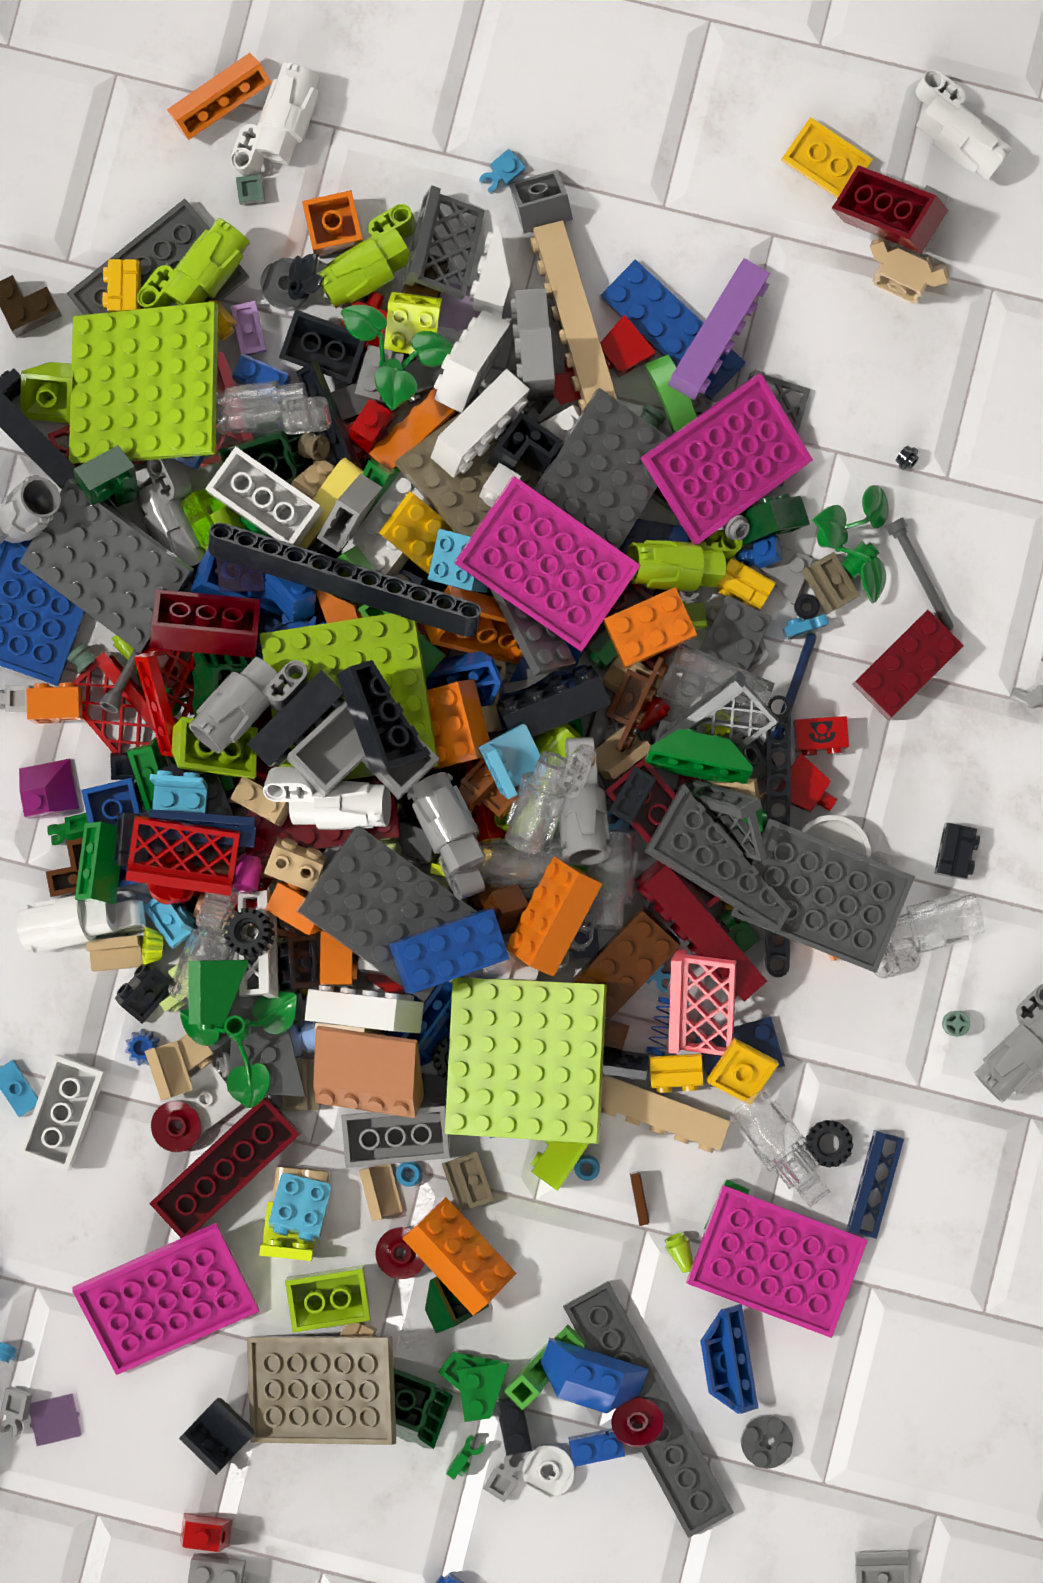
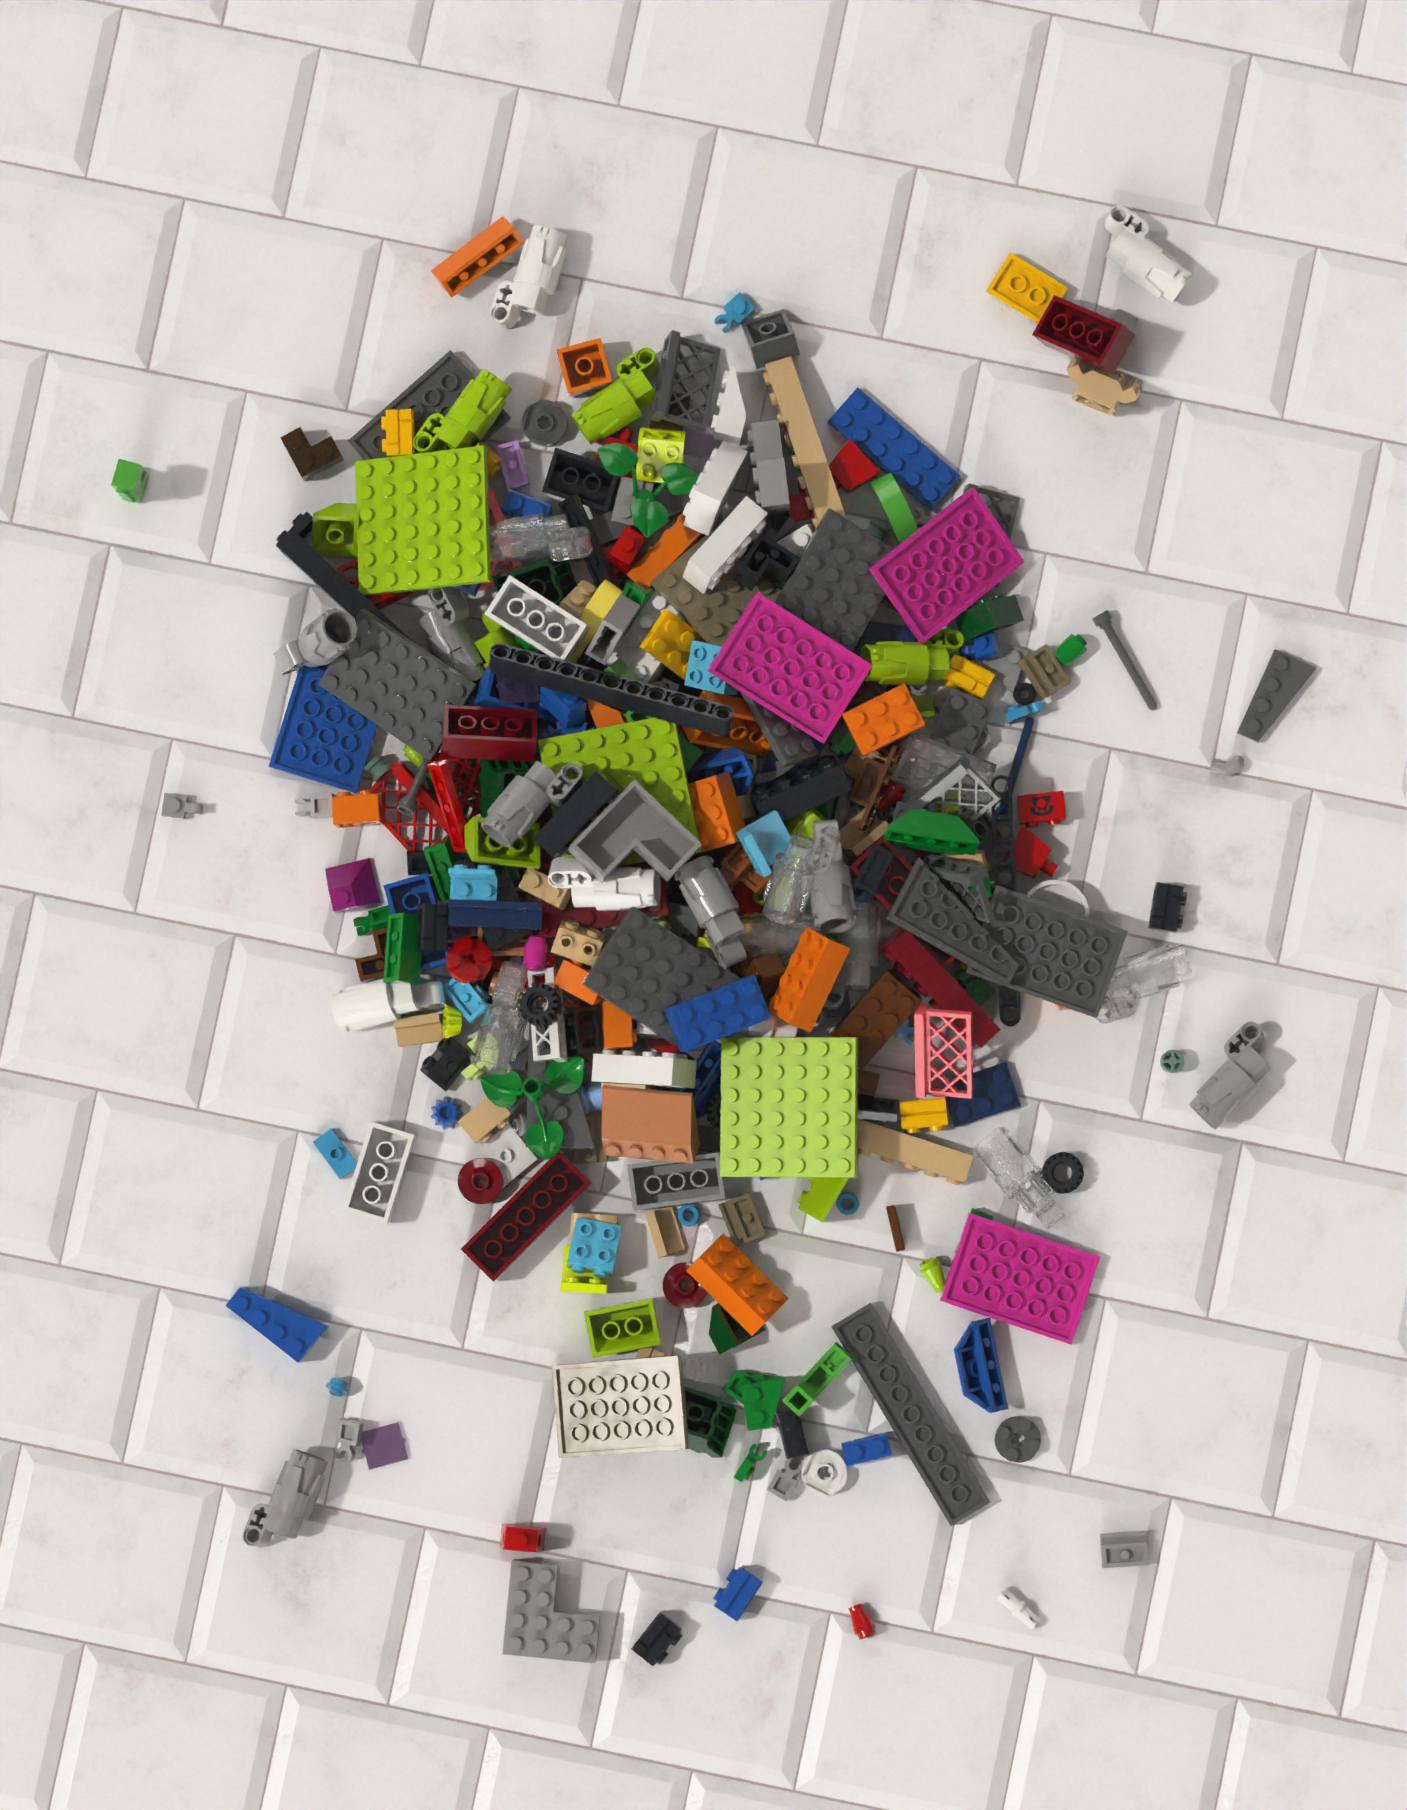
camera: 10 degrees right, 0 degrees up
dark pink plate [72,1222,259,1375] -> none
dark green brick [74,445,139,508] -> none
red fence [125,816,240,896] -> none
tan panel [145,1041,193,1101] -> none
black bracket [179,1397,255,1475] -> none
clear neon green bracket [180,489,216,548] -> none
green slope [188,960,248,1030] -> none
sand green plate [236,174,265,205] -> none
black plate [288,253,324,301] -> none
dark tan wheel [297,433,330,461] -> none
black wedge [336,660,431,775] -> none
white brick [479,463,521,507] -> none
blue wedge [541,1337,648,1414] -> none
dark red dish [611,1398,664,1447] -> none
blue piece [645,997,670,1056] -> none
medium lavender brick [668,258,770,400] -> none
yellow plate [707,1038,779,1106] -> none
light grey plate [725,515,750,540] -> none
green plant [812,485,888,604] -> none
dark blue fence [846,1130,904,1239] -> none
dark red brick [852,610,964,720] -> none
black plate [896,446,919,470] -> none

